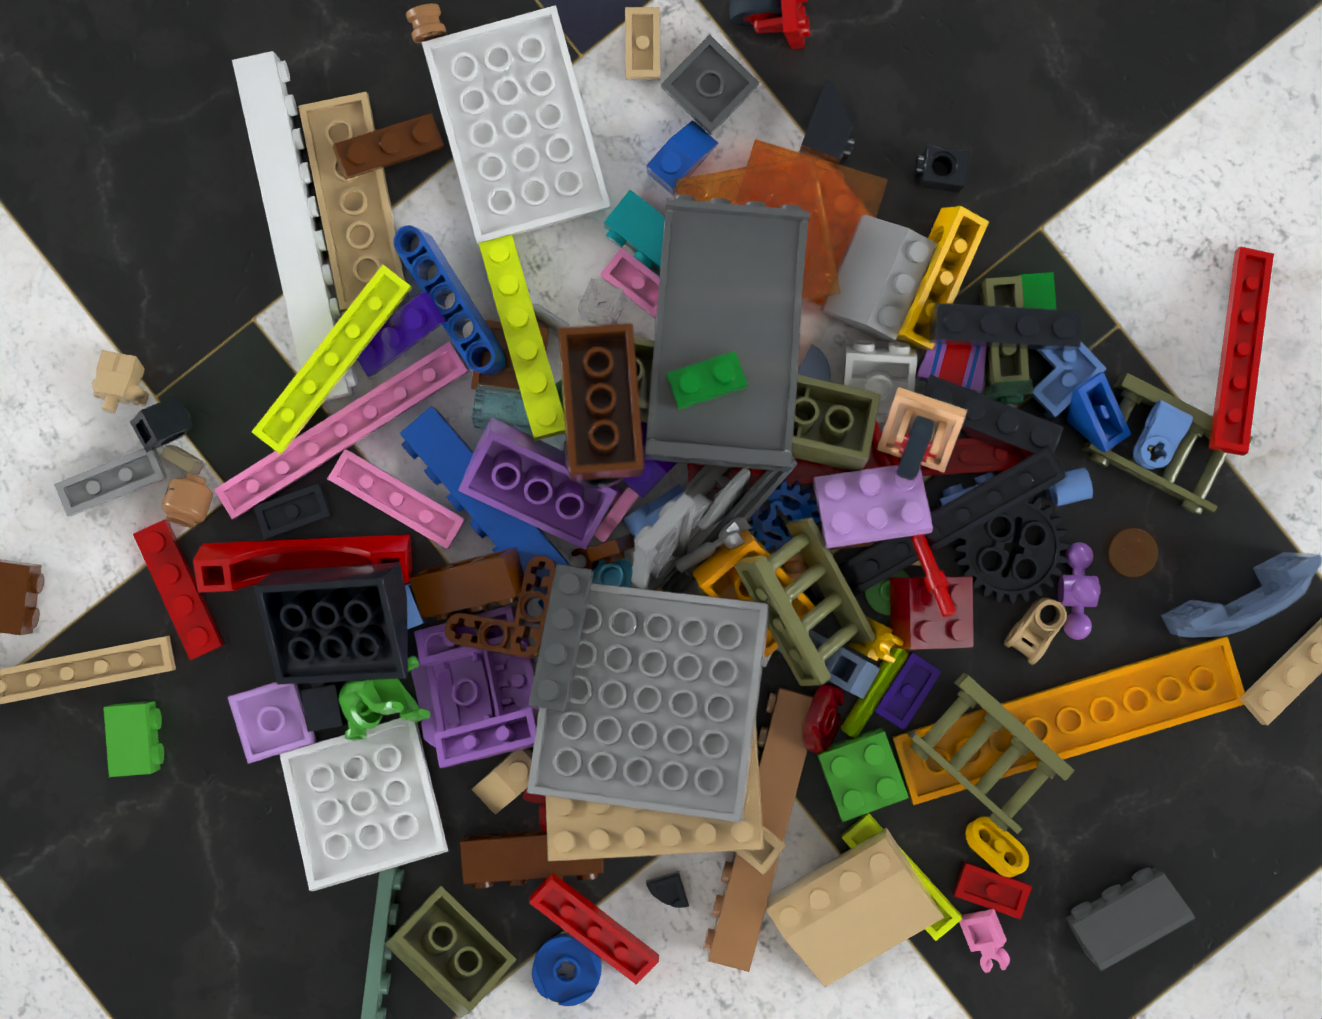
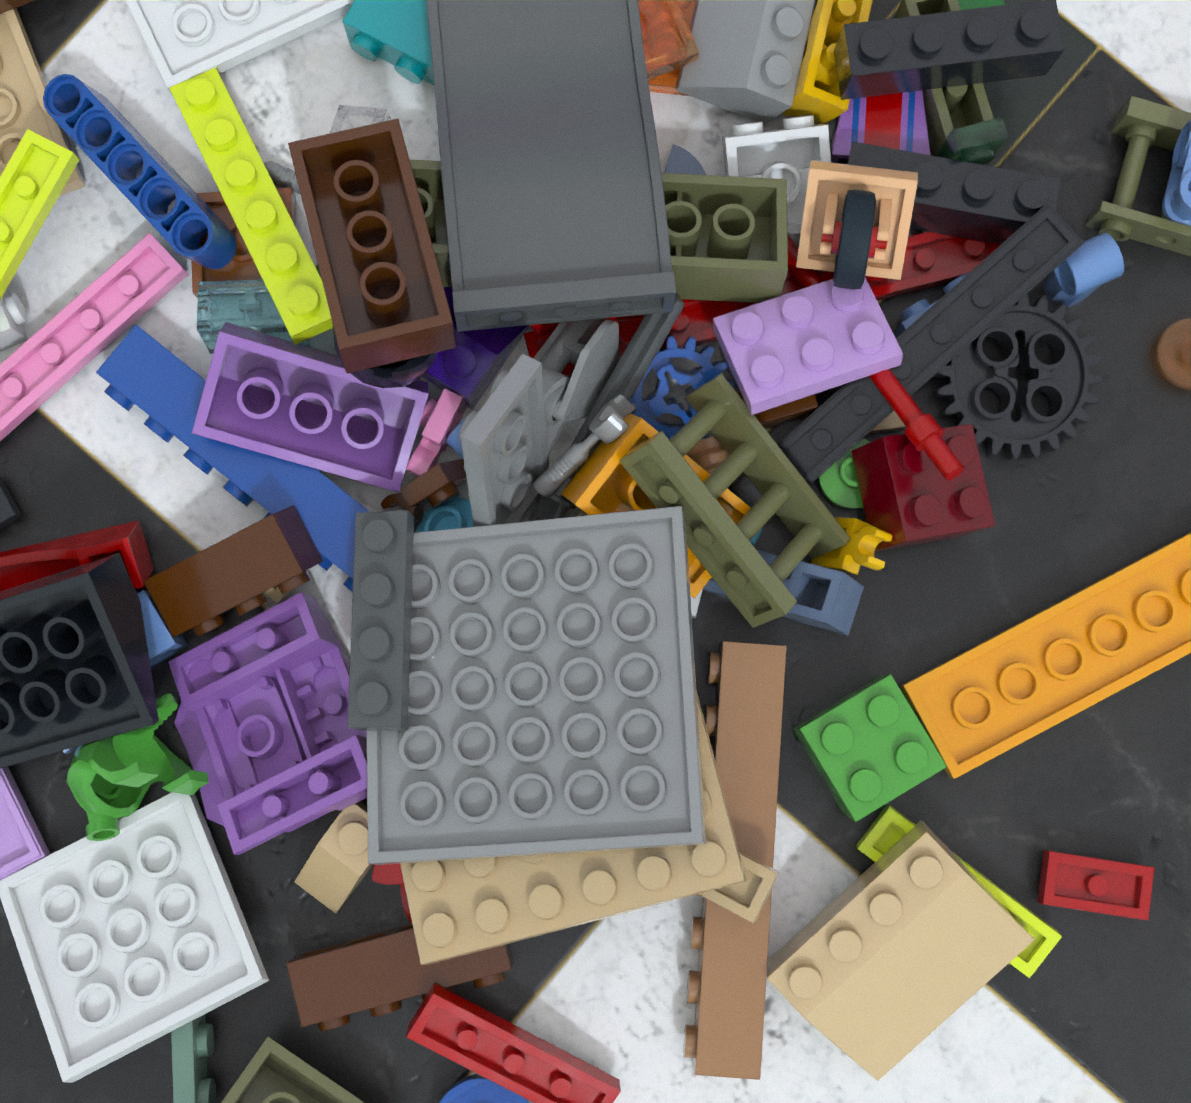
camera: 15 degrees left, 5 degrees down
black brick [301,682,348,732] -> none
bright pink plate [327,449,466,549] -> none
dark purple plate [357,292,446,377] -> none
reddish brown beam [445,556,557,659] -> none
bright pink plate [600,247,660,319] -> none
black tile [646,871,689,908] -> none
green plate [666,351,748,411] -> none
dark red tile [803,683,844,754] -> none
lime axle [841,647,909,738] -> none
dark purple plate [874,652,942,730] -> none
olive fence [907,673,1075,834] -> none
bright pink plate [959,909,1010,973] -> none
yellow plate [965,816,1029,878] -> none
tan piece [1004,597,1067,665] -> none
medium blue panel [1029,342,1107,419] -> none
medium lavender piece [1057,542,1101,640] -> none
blue slope [1066,372,1131,452] -> none

